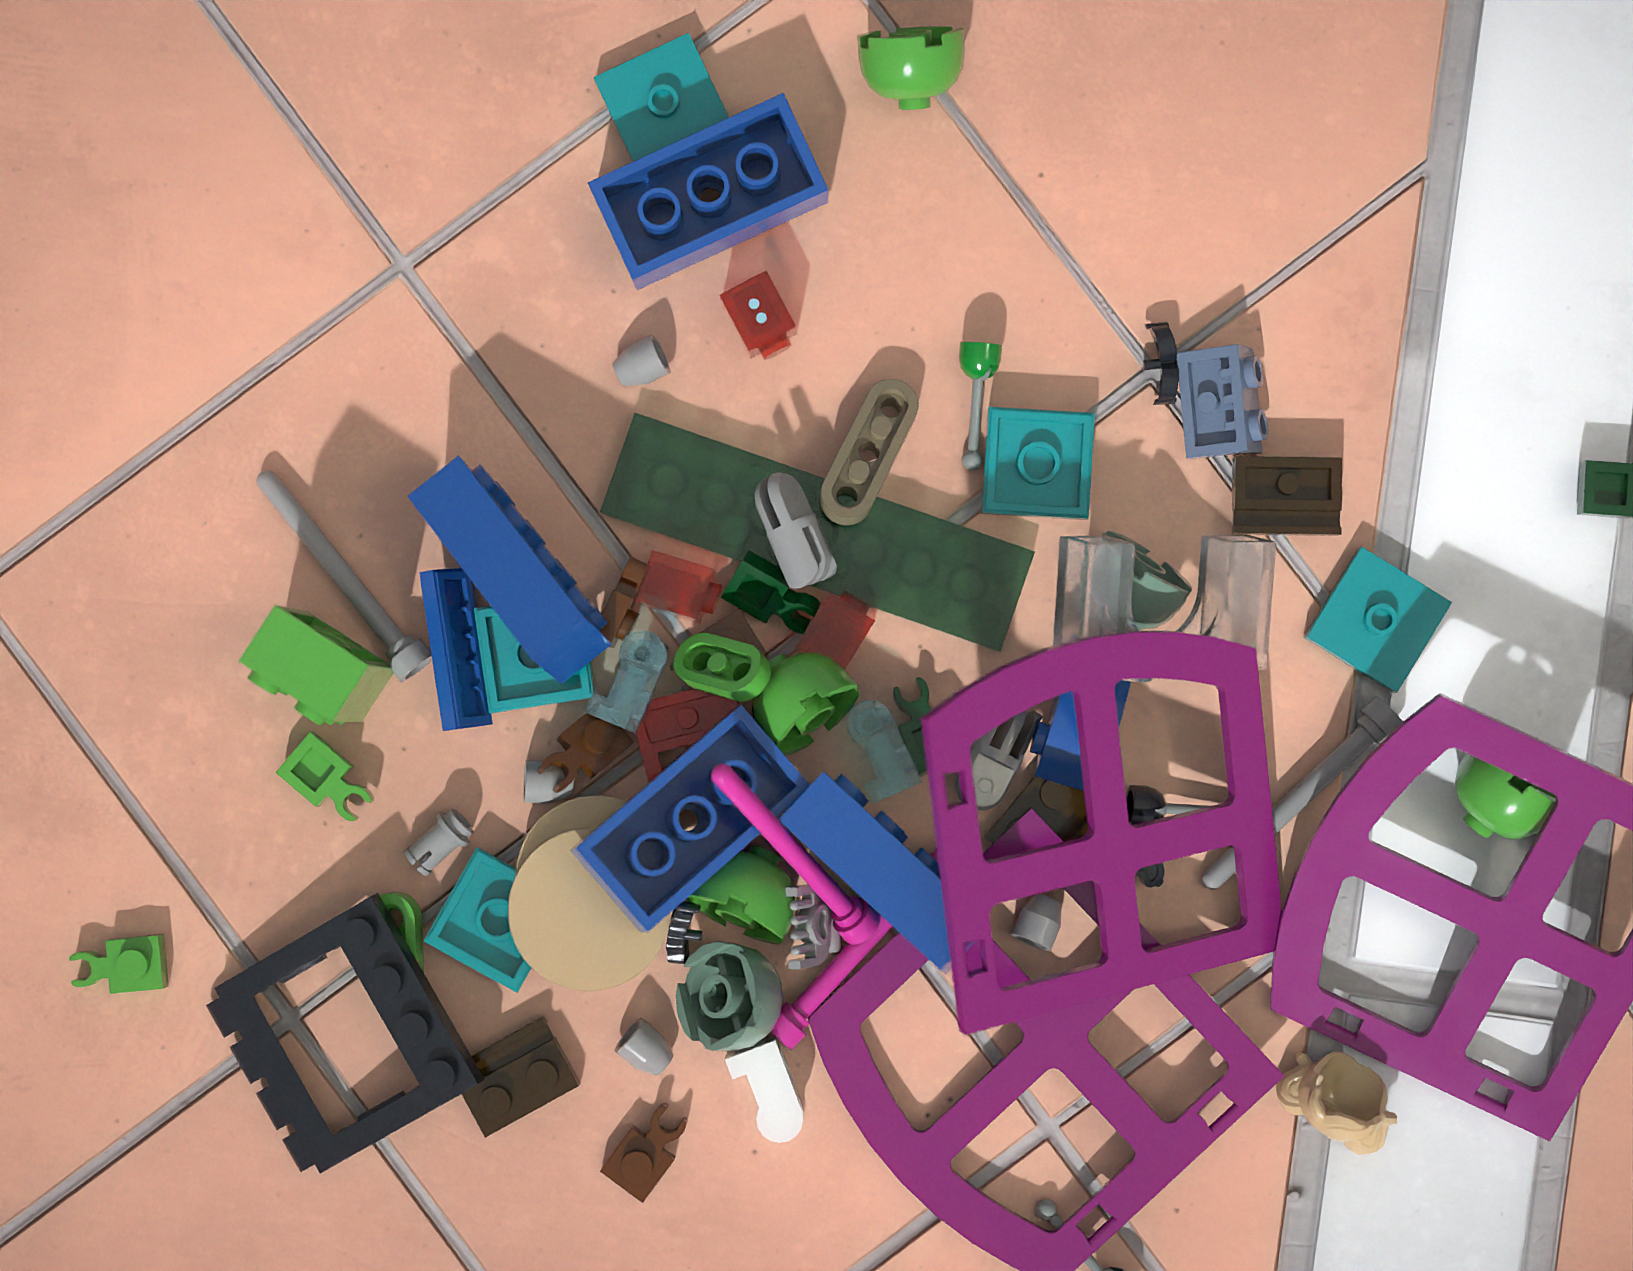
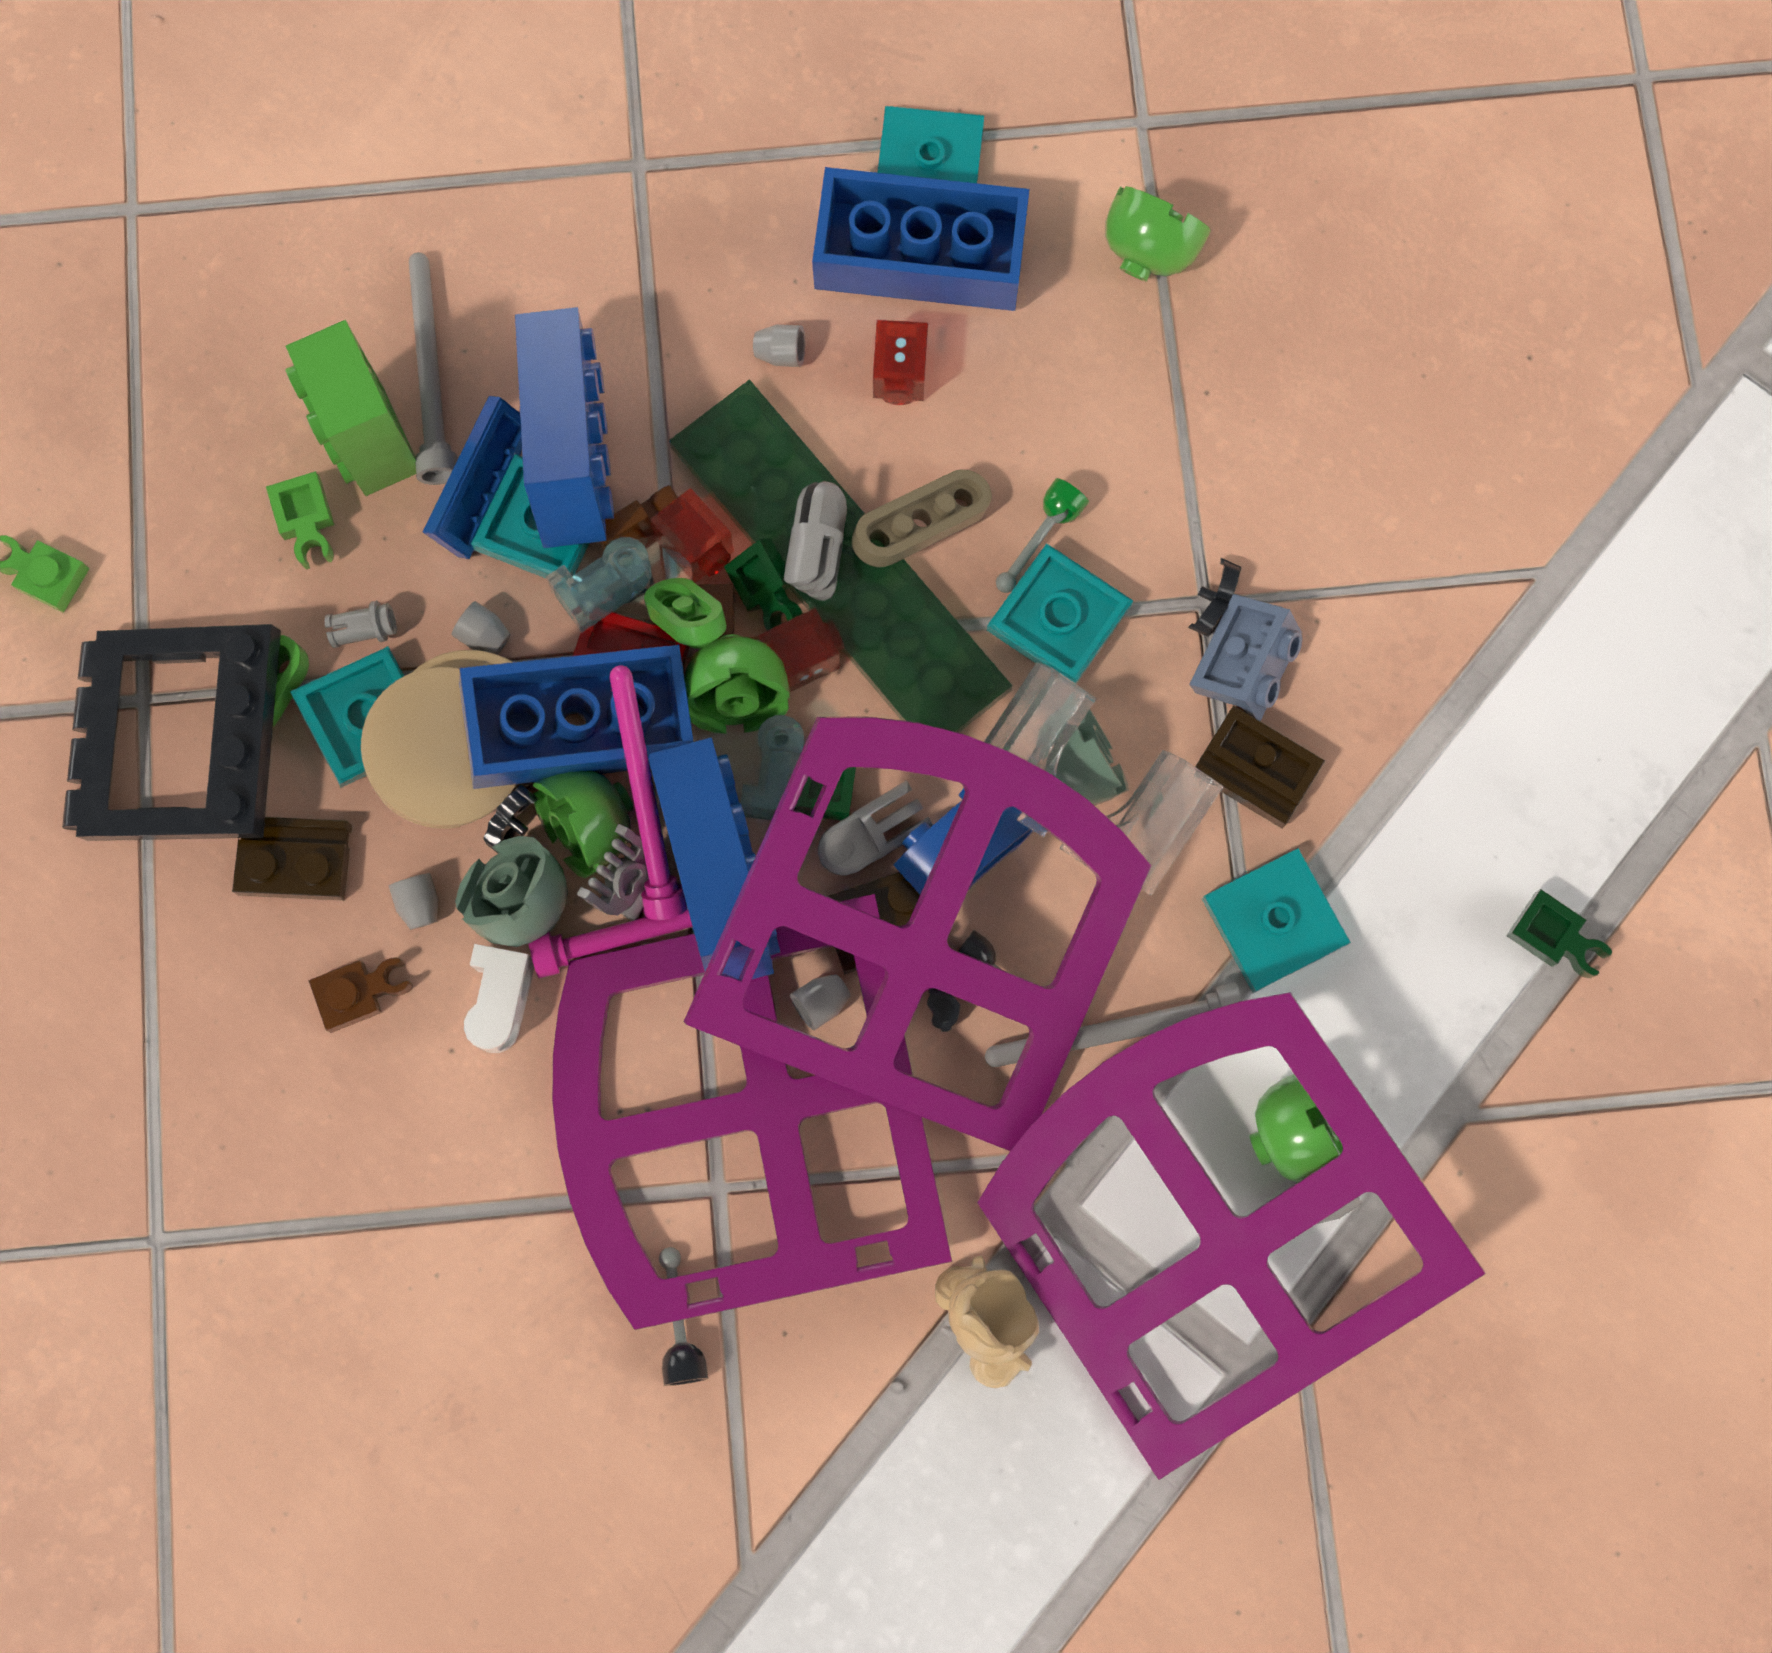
camera: 30 degrees right, 10 degrees down
reddish brown plate [537,702,634,793] -> none

